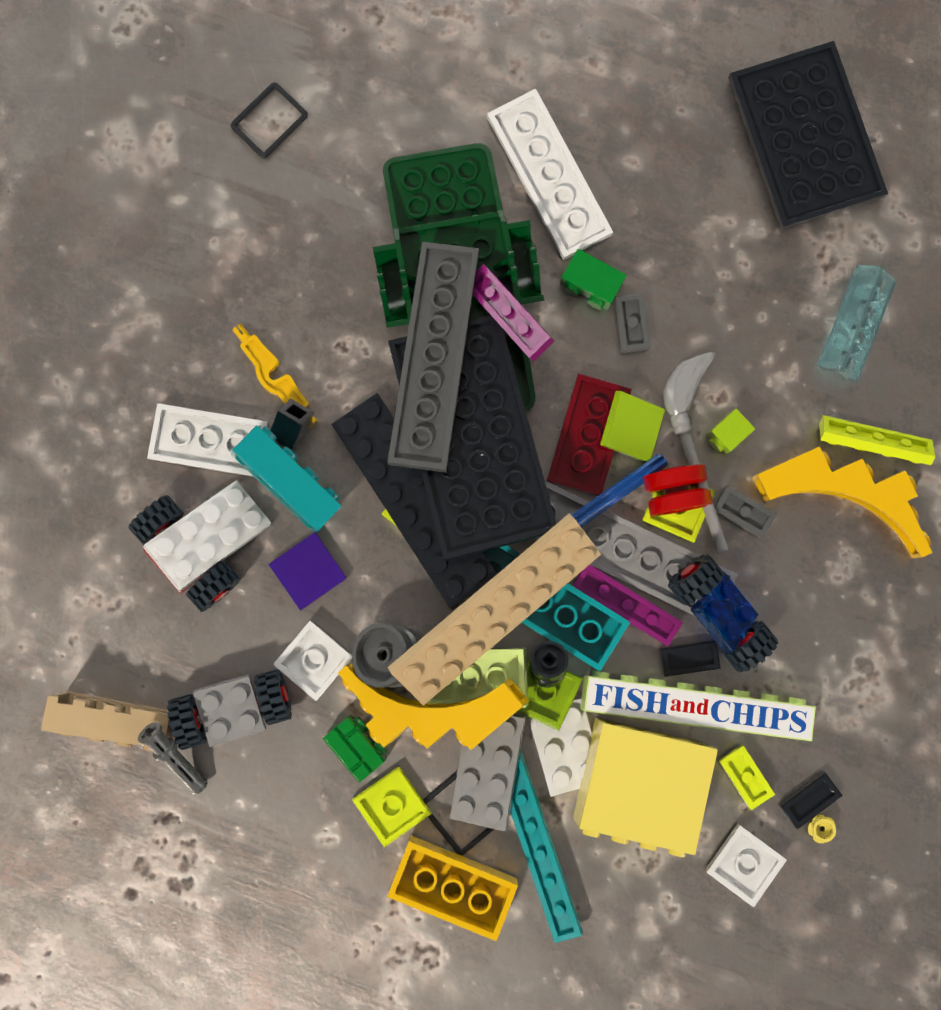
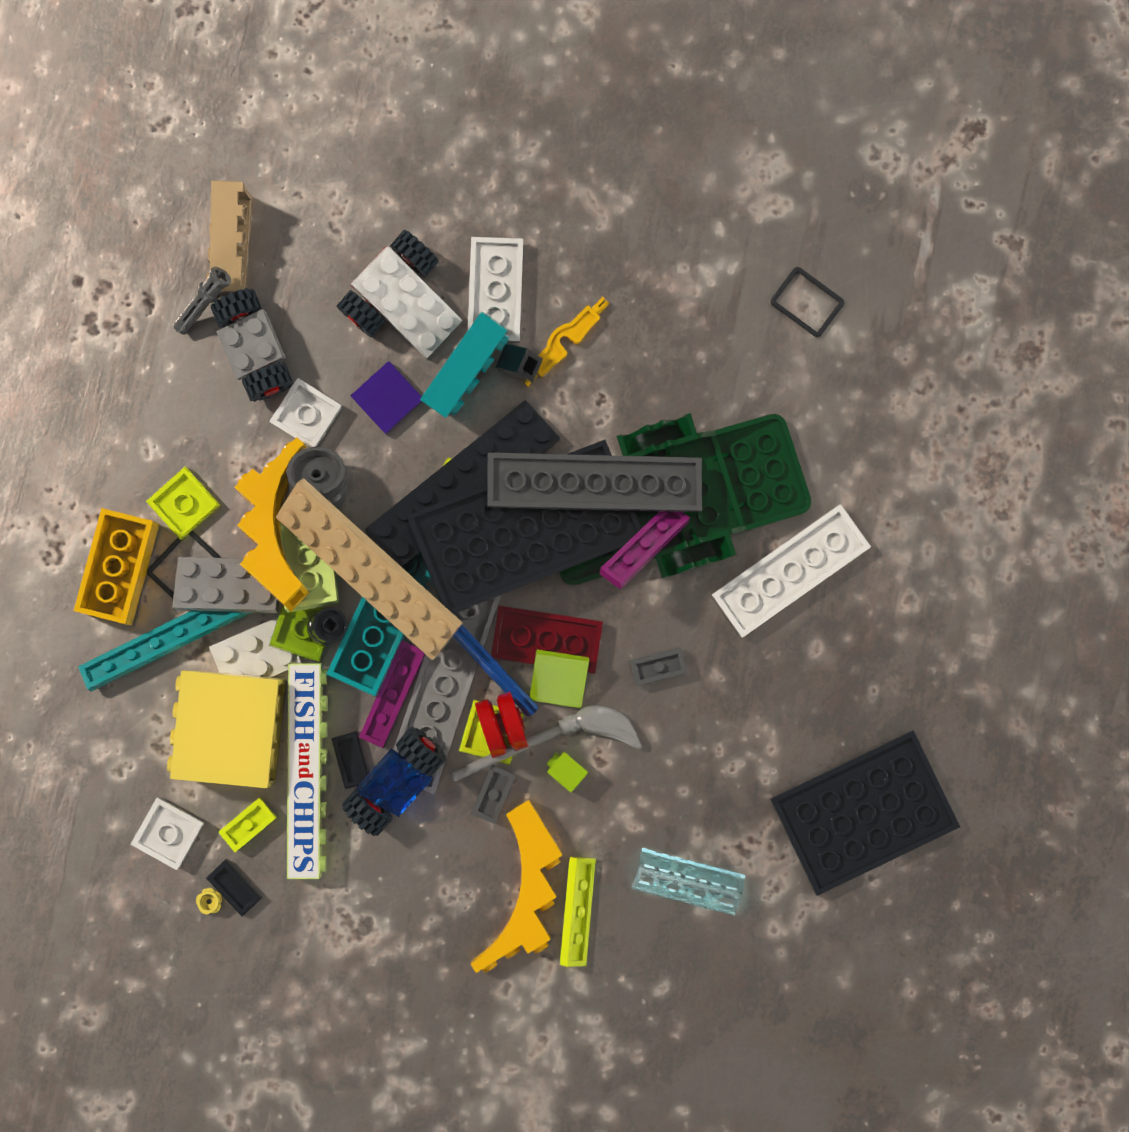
camera: 80 degrees right, 0 degrees up
green brick [322,714,387,783] -> none
green brick [560,249,627,310] -> none

